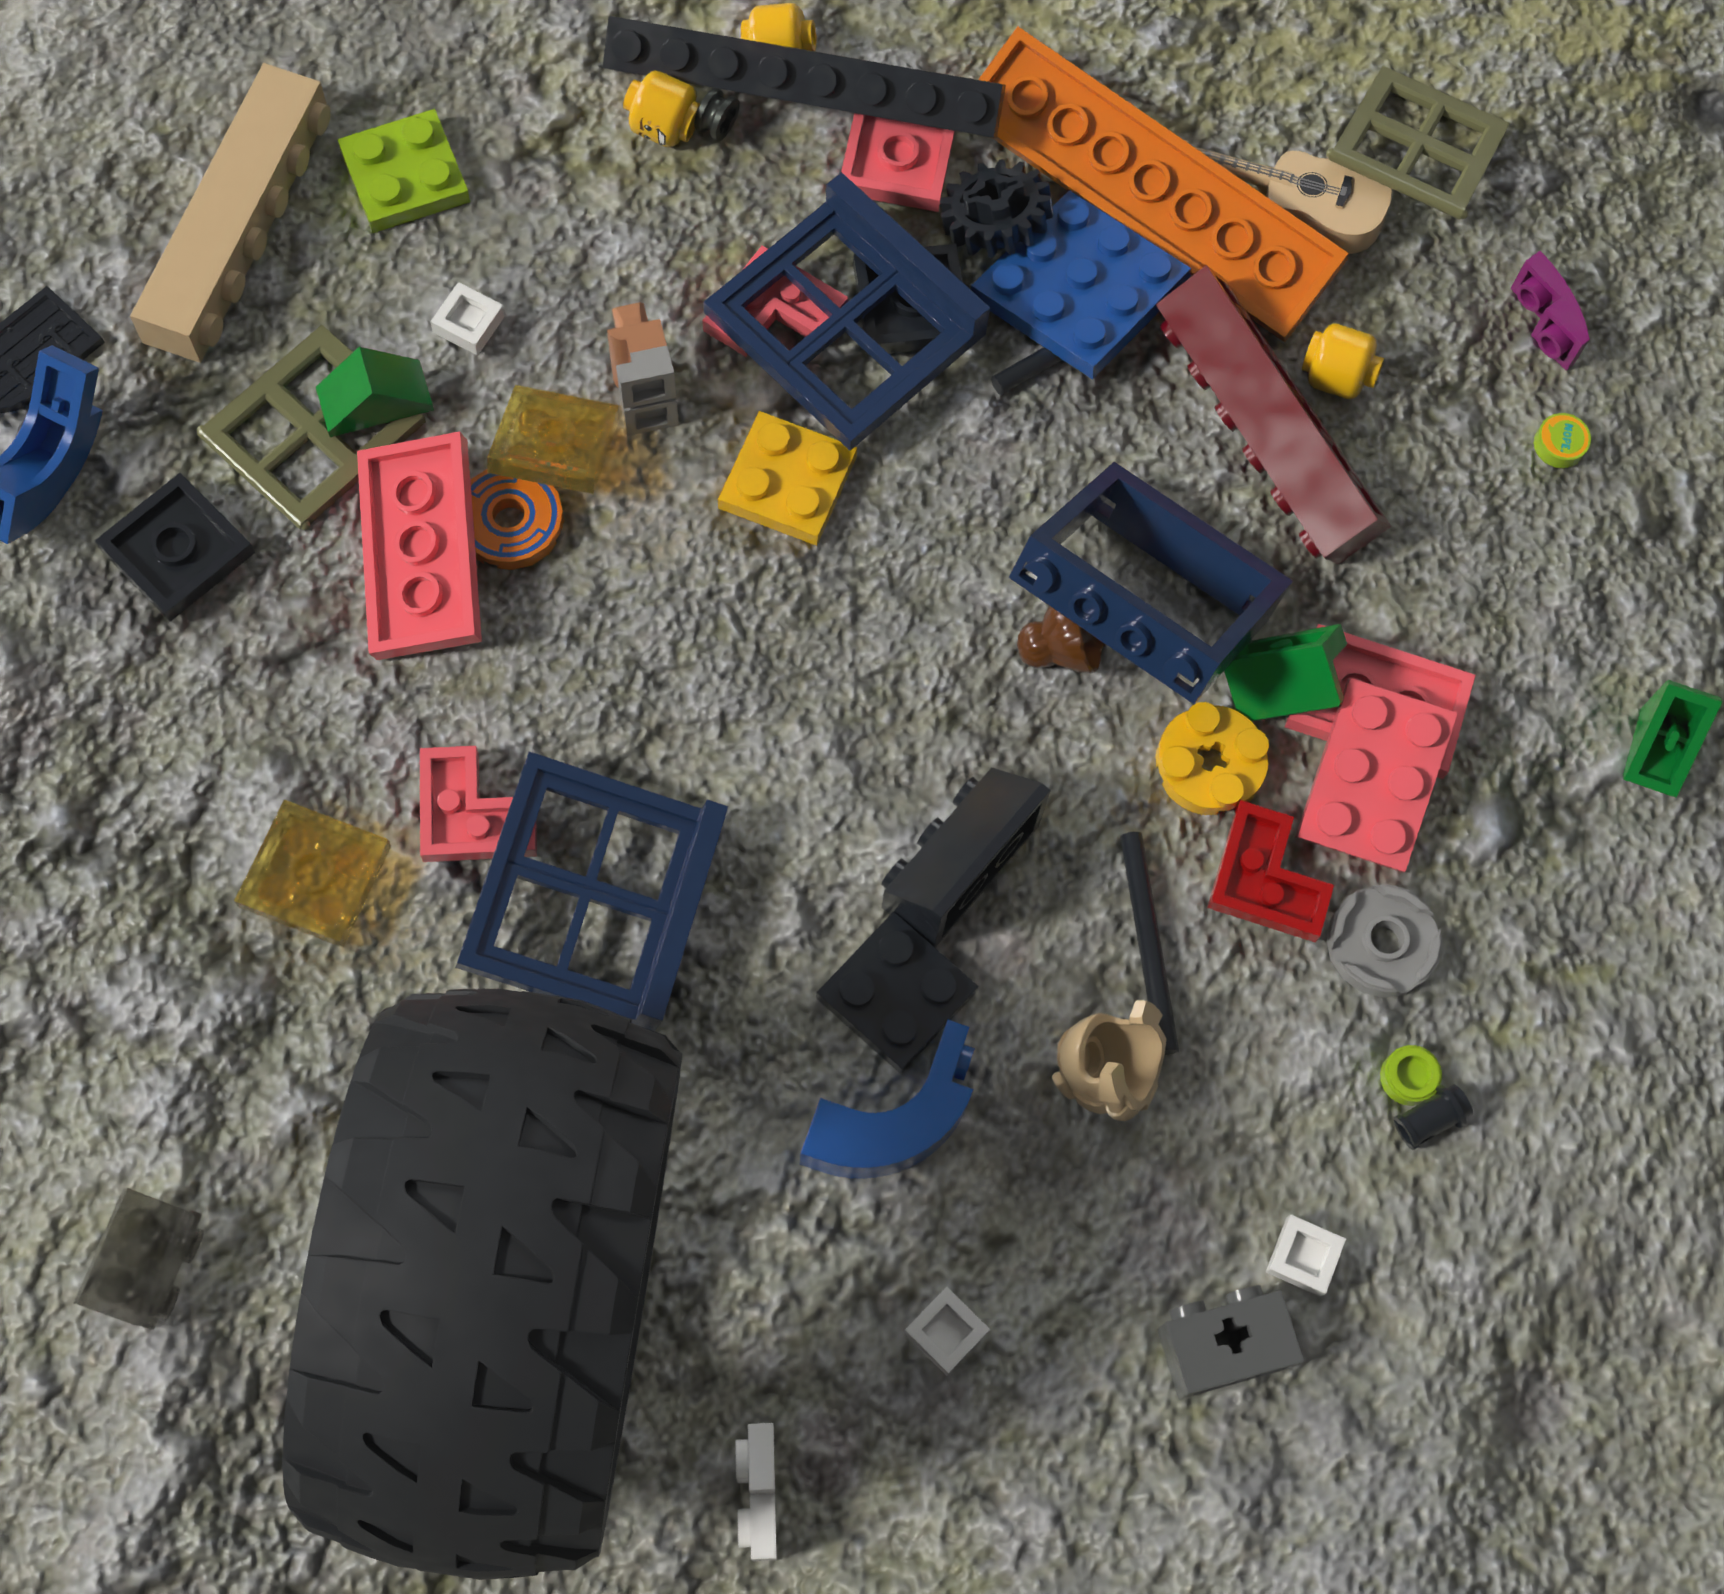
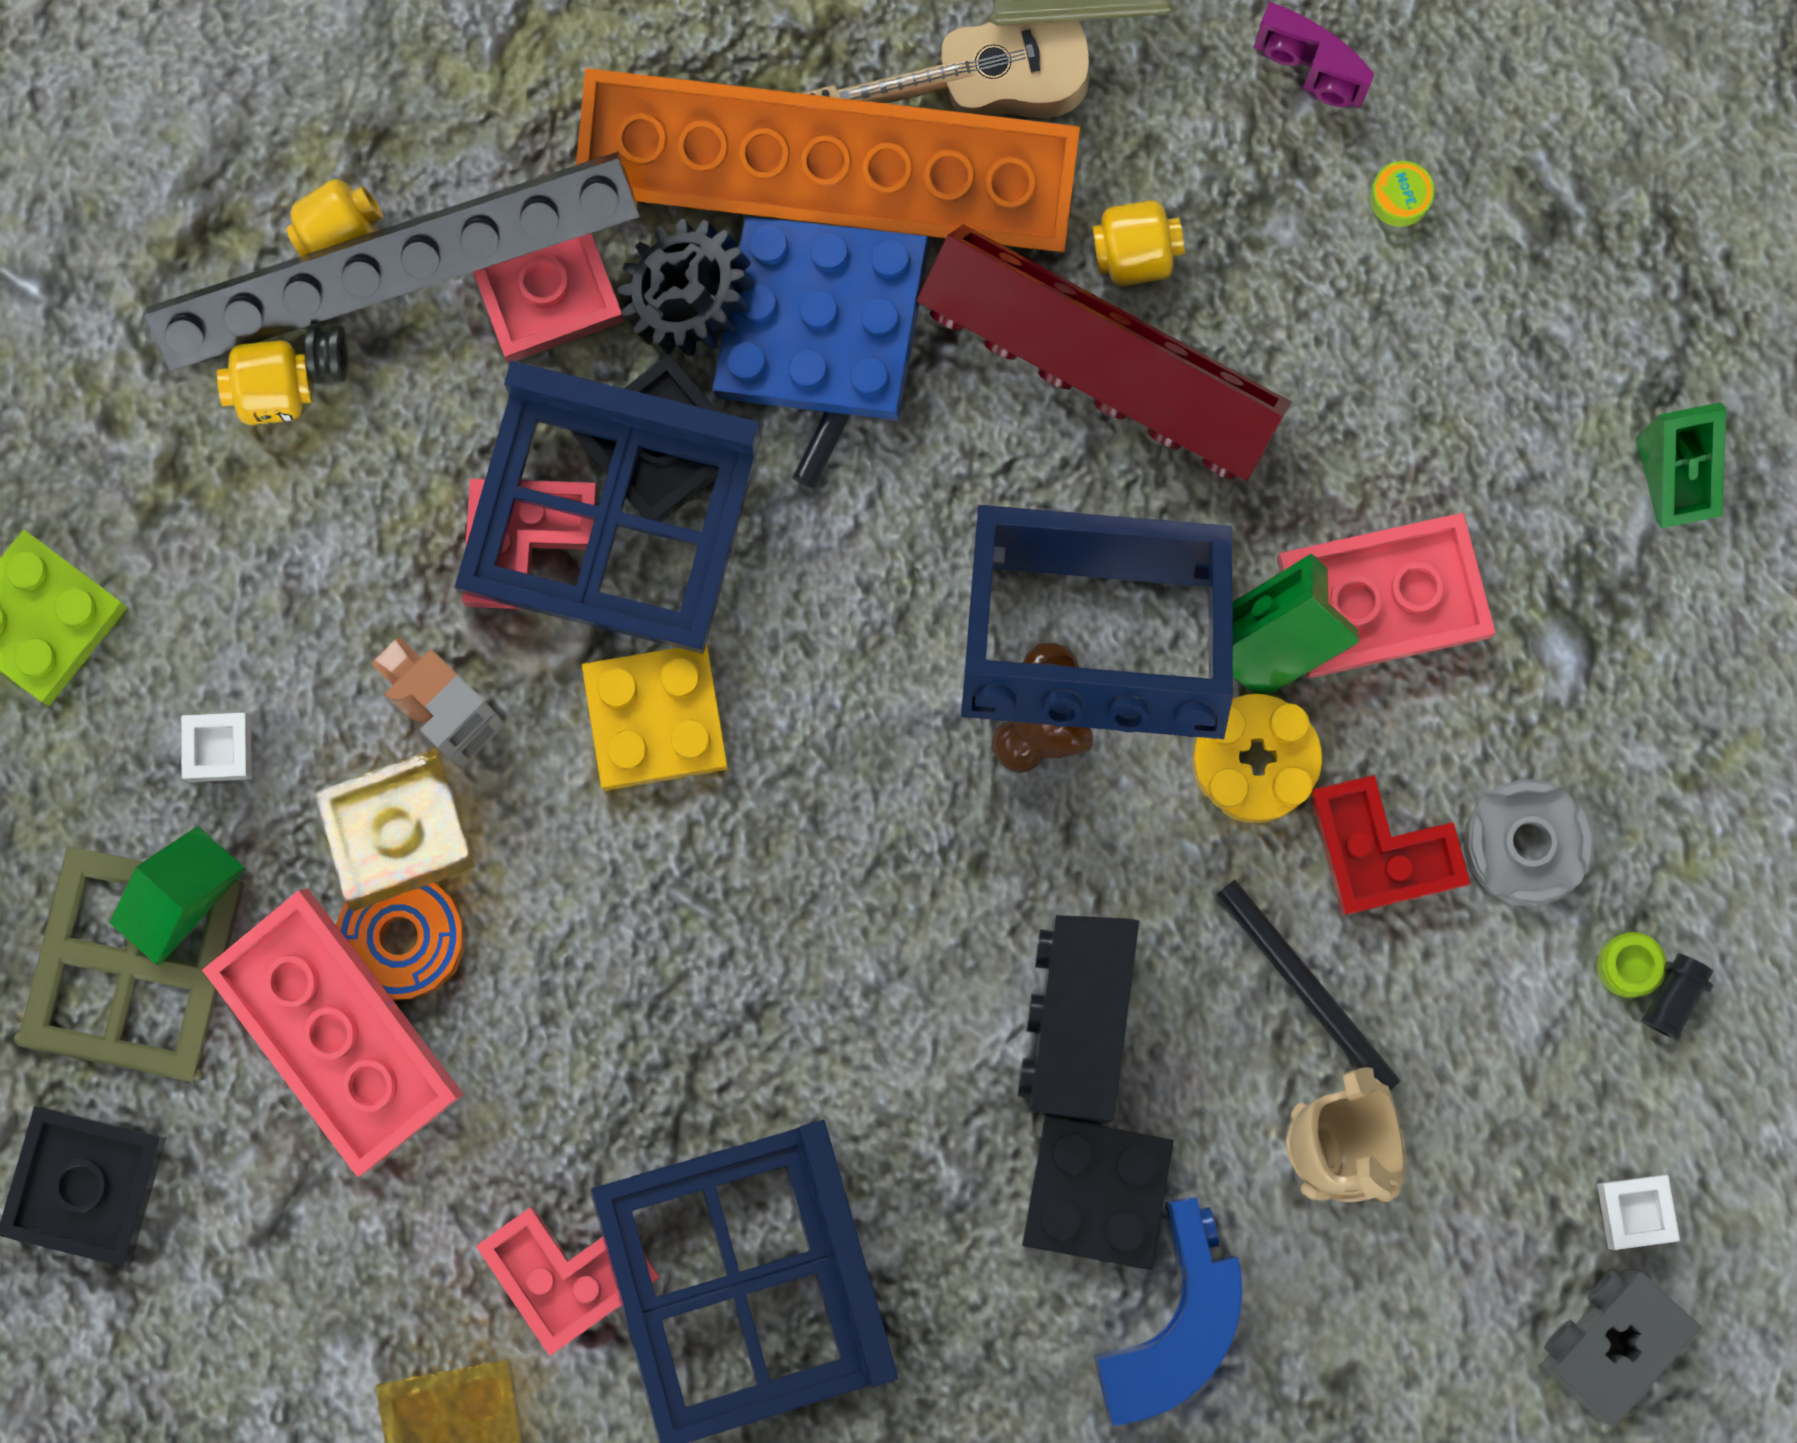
camera: 25 degrees left, 10 degrees up
coral plate [1295,678,1458,873] -> none

